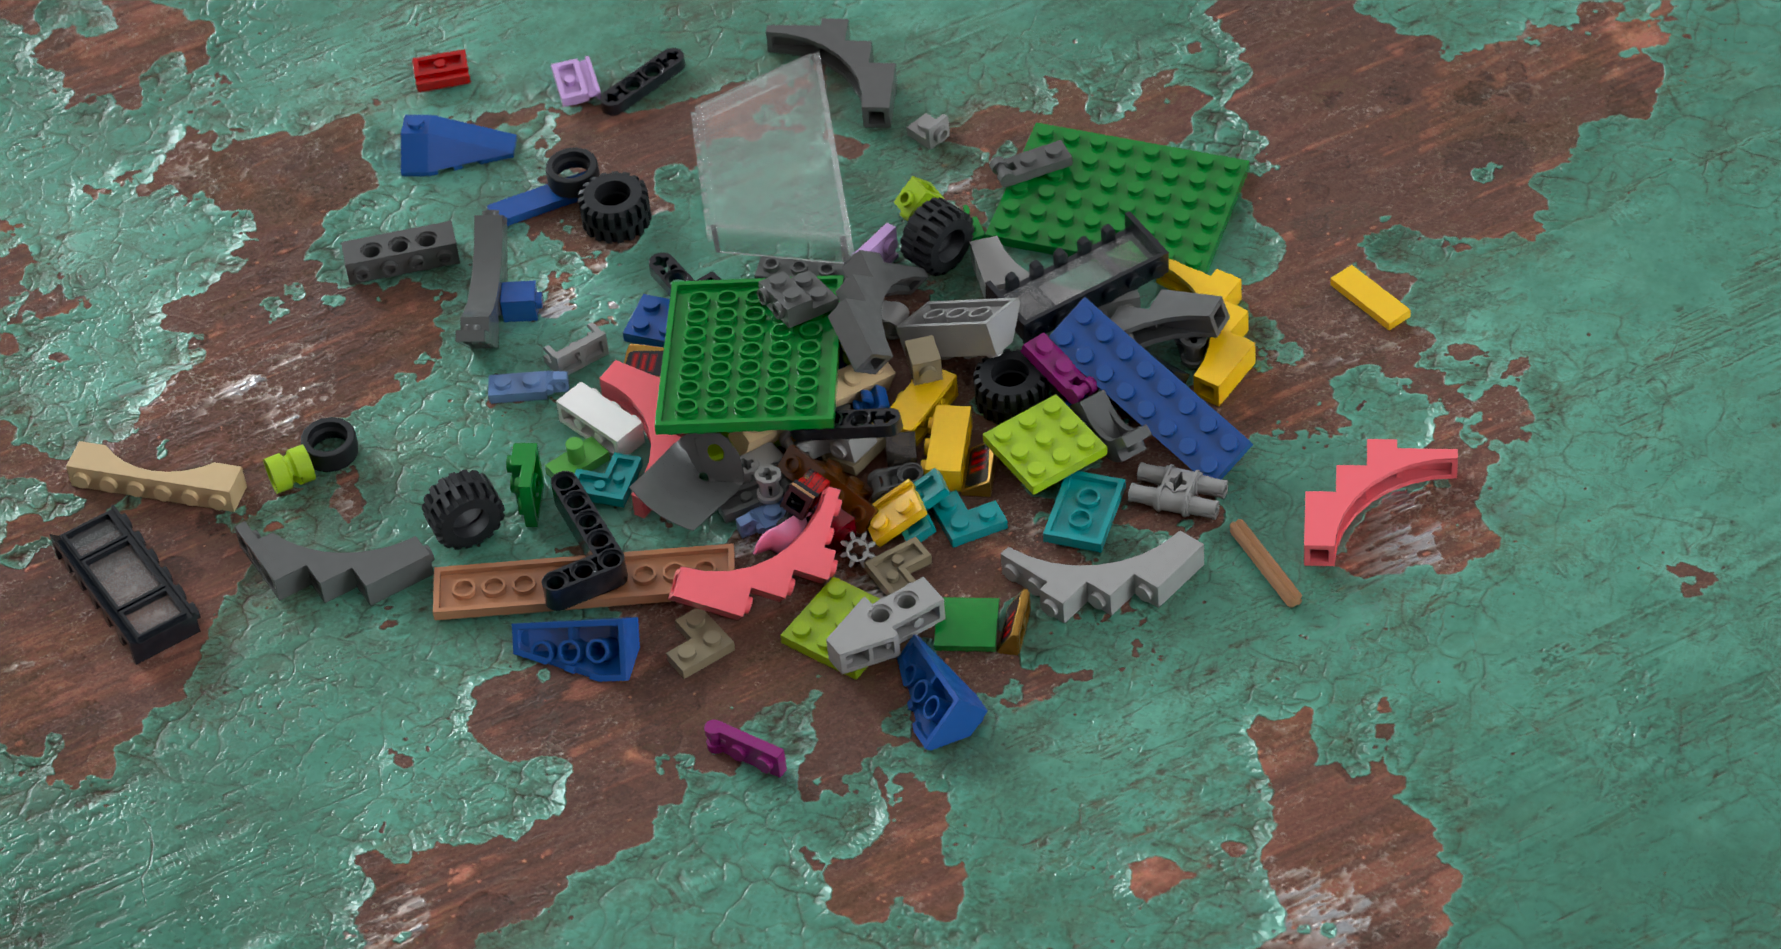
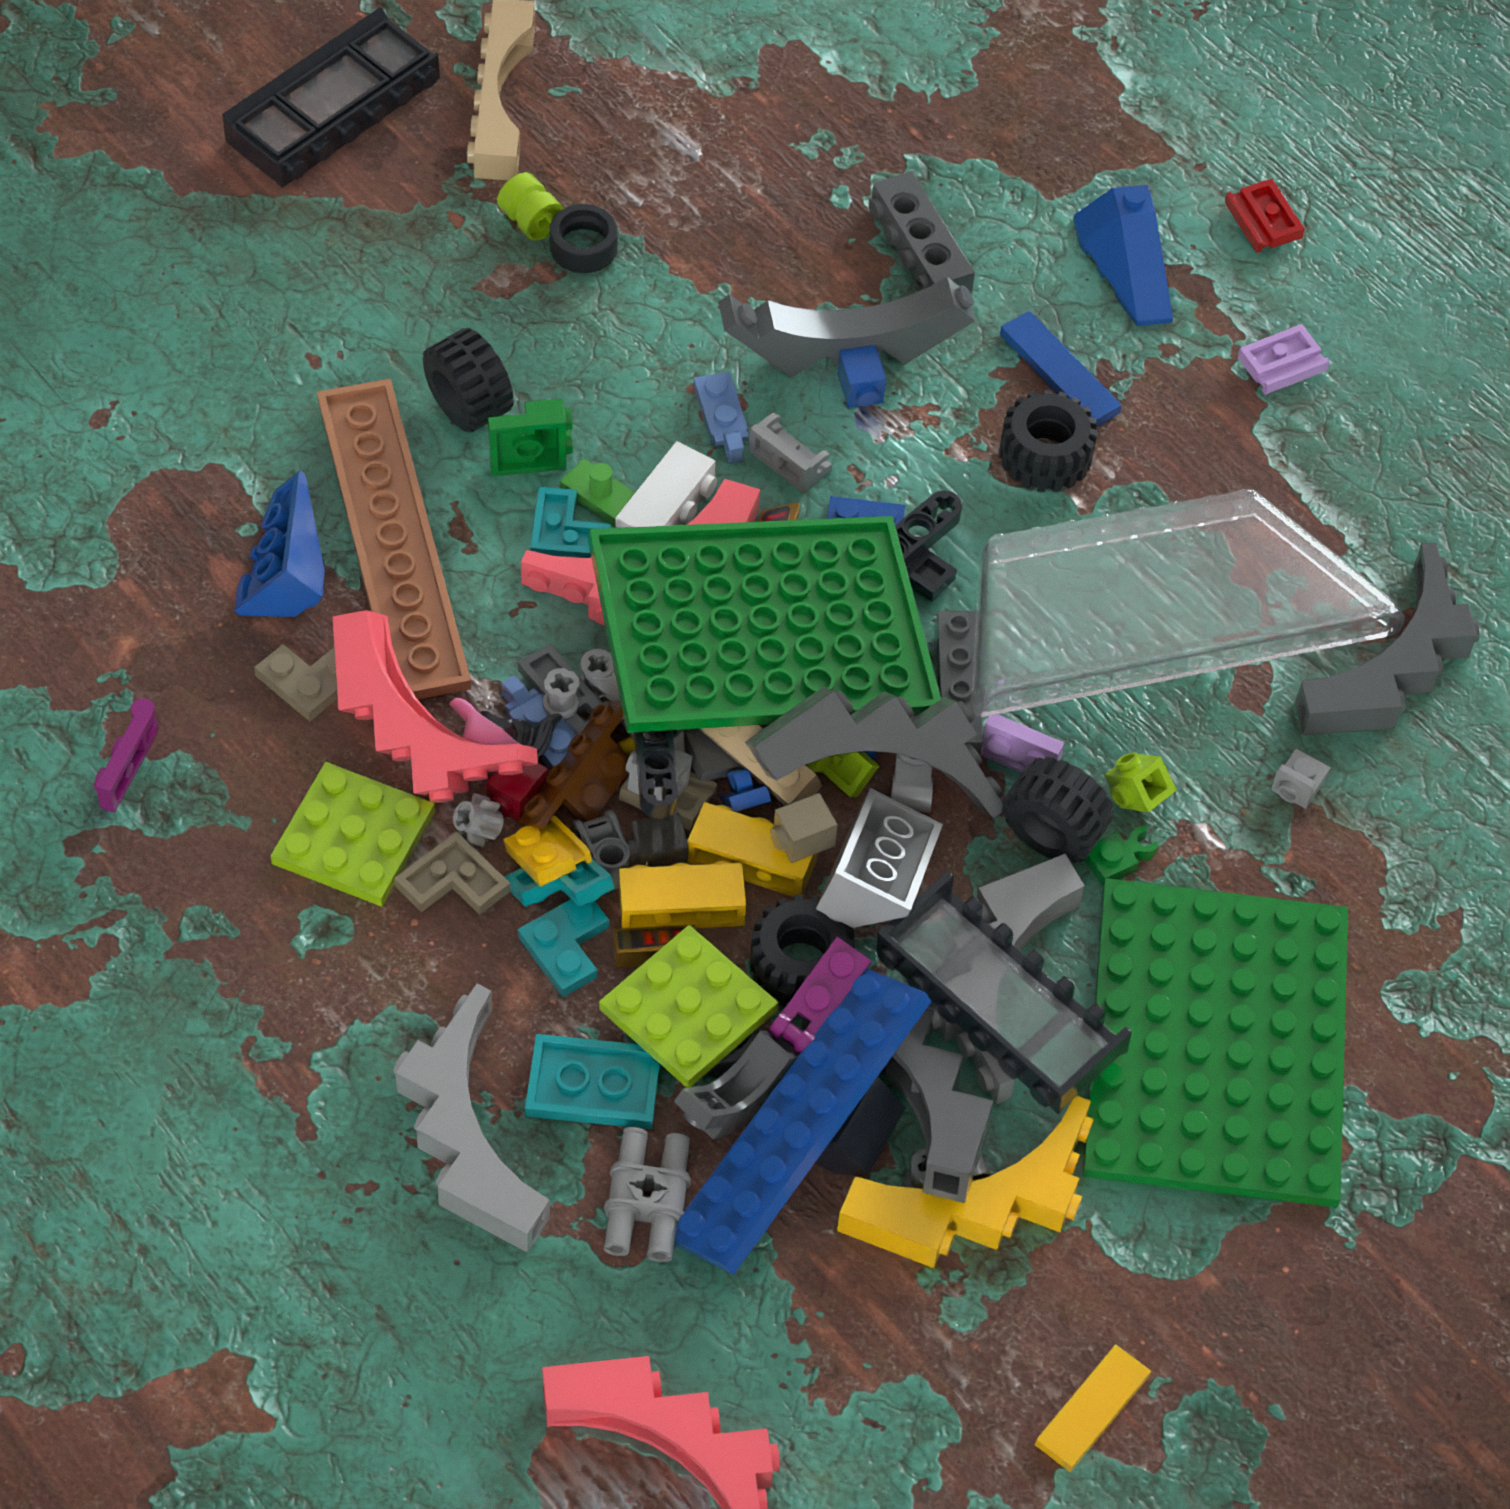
camera: 70 degrees right, 10 degrees up
dark grey arch [234,521,435,606] -> none
black beam [542,471,628,611] -> none
black tyre [546,147,600,199] -> none
black beam [600,48,685,116] -> none
dark grey piece [629,432,744,531] -> none
dark grey plate [757,270,839,328] -> none
leg [780,468,831,521] -> none
light grey brick [826,577,946,675] -> none
blue wedge [897,634,988,751] -> none
green slope [934,597,1000,652] -> none
dark grey plate [989,140,1073,187] -> none
pearl gold slope [997,589,1031,656] -> none
medium nougat axle [1230,519,1302,608] -> none

